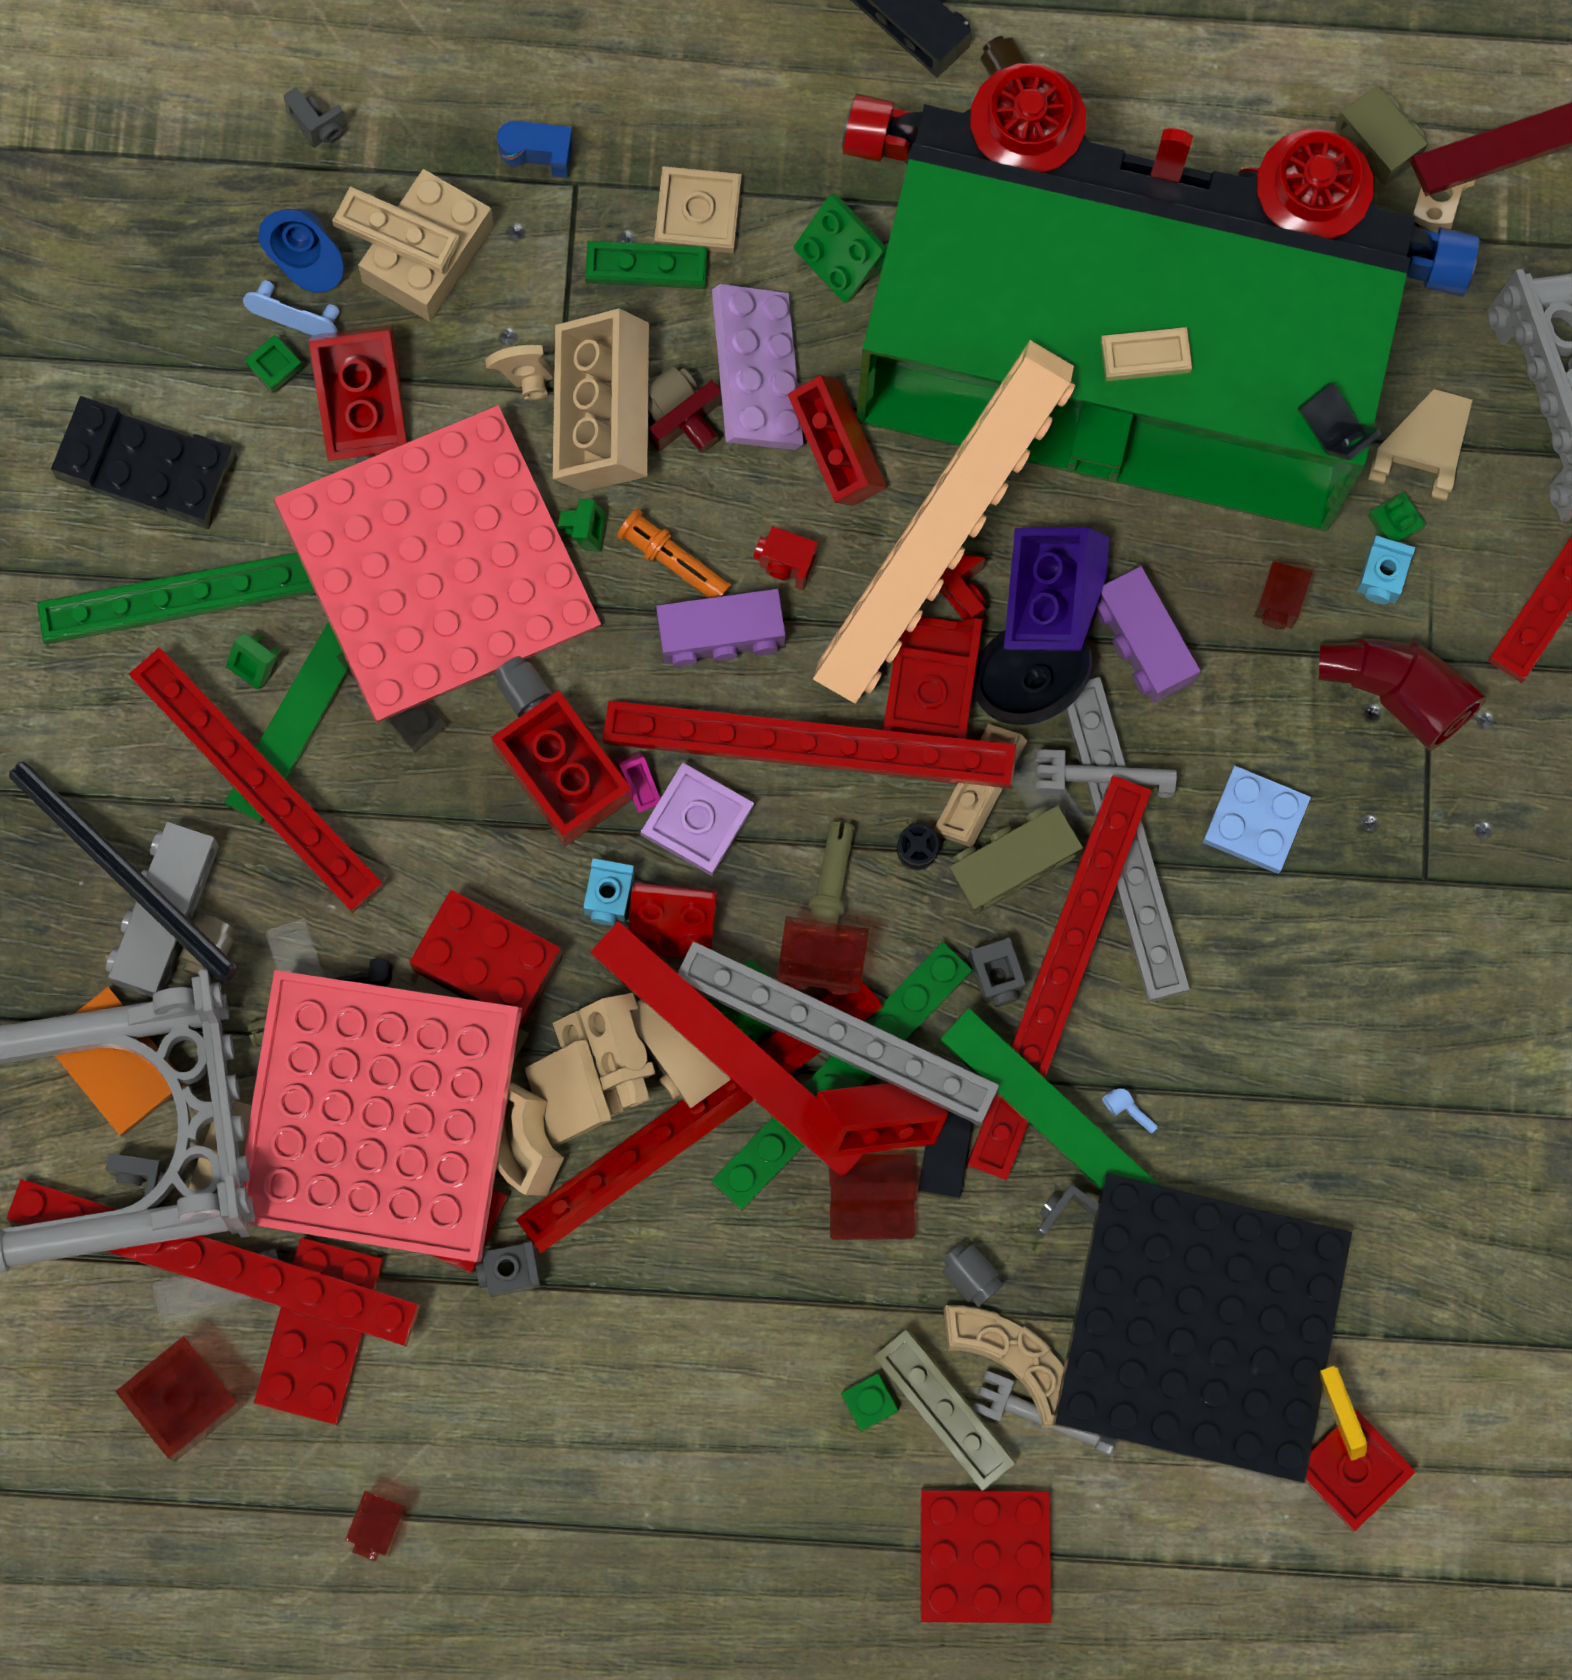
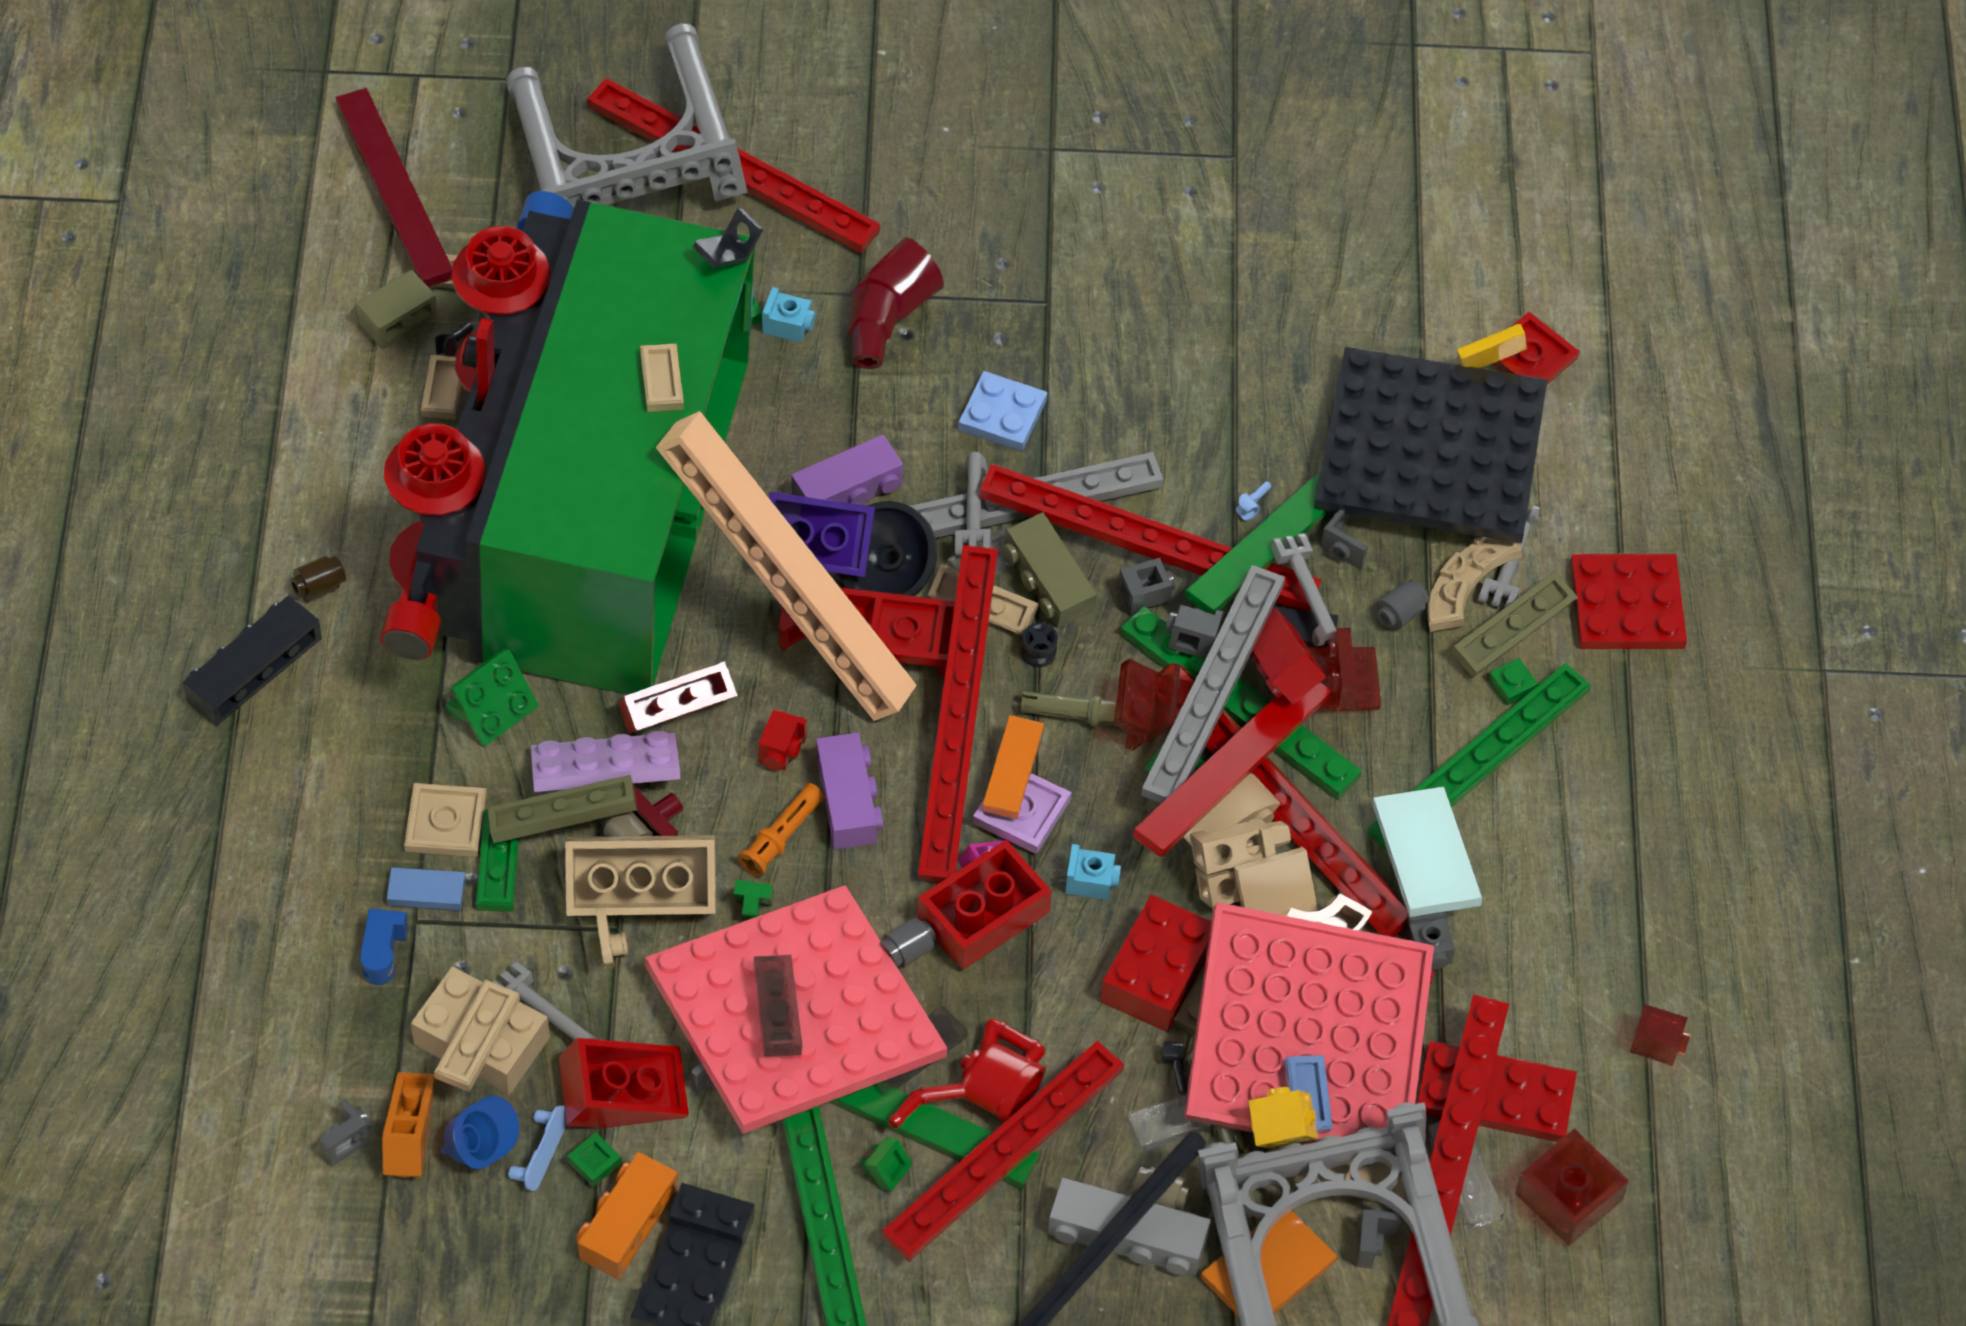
camera: 90 degrees left, 20 degrees down
red bracket [629,883,717,958] -> none
clear red brick [1253,561,1312,630] -> none
none -> orange slope [382,1072,436,1178]
none -> medium blue tile [387,867,466,910]
none -> olive plate [488,775,637,843]
none -> light grey hinge [492,961,597,1042]
none -> orange brick [576,1152,679,1280]
none -> clear smoke plate [753,955,802,1057]
none -> red piece [888,1018,1046,1128]
none -> orange tile [982,715,1044,820]
none -> dark grey brick [1165,605,1223,659]
none -> yellow head [1248,1087,1318,1149]
none -> light grey hinge [1270,533,1339,646]
none -> medium blue tile [1284,1055,1333,1133]
none -> green tile [1367,663,1591,852]
none -> light aqua tile [1373,787,1482,917]

